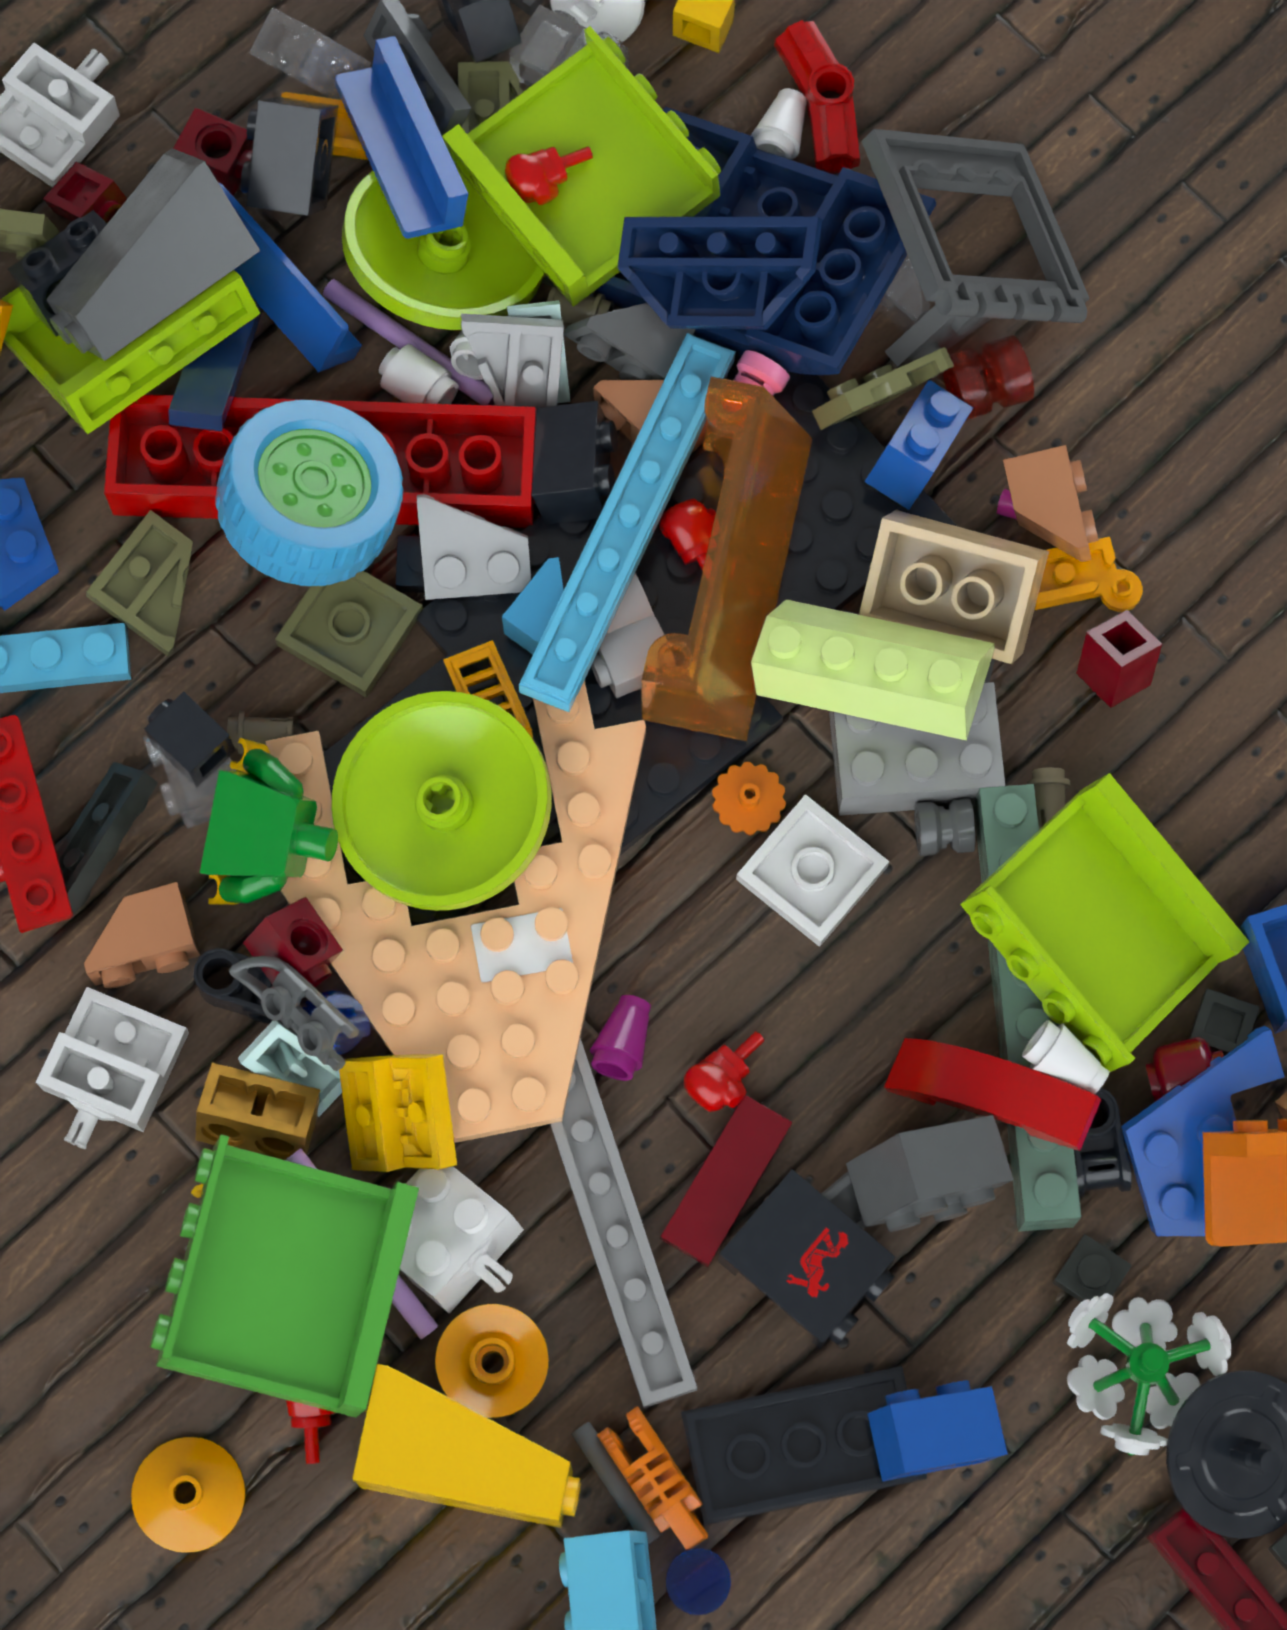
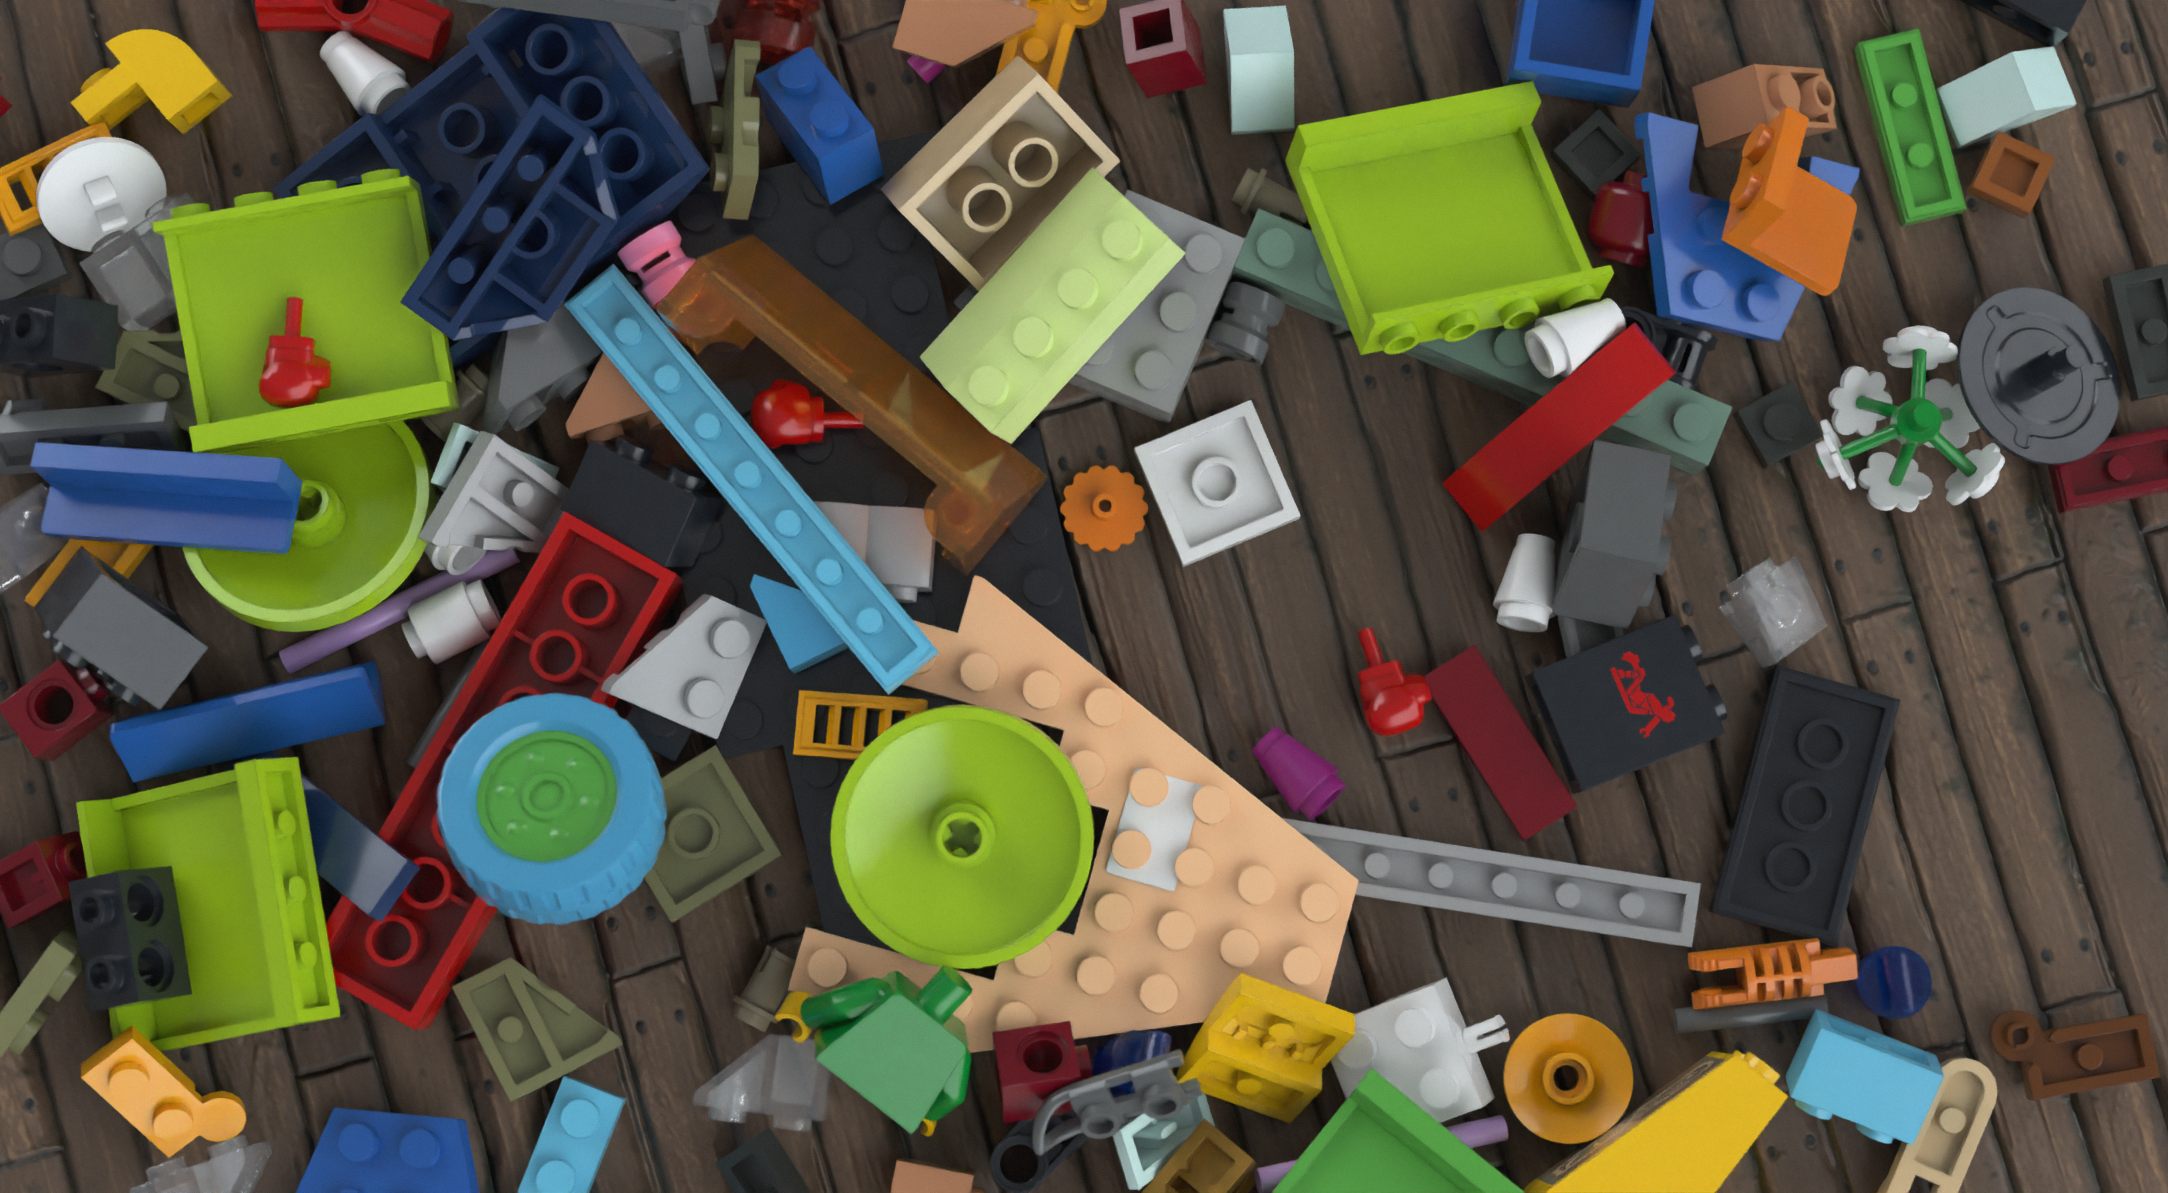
camera: 65 degrees left, 10 degrees up
dark grey slope [46,148,260,361] -> none
black brick [144,691,236,788] -> none
blue brick [867,1380,1008,1482] -> none
none -> light aqua slope [1223,6,1294,135]
none -> white cone [1493,534,1556,632]
none -> clear slope [1719,557,1827,668]

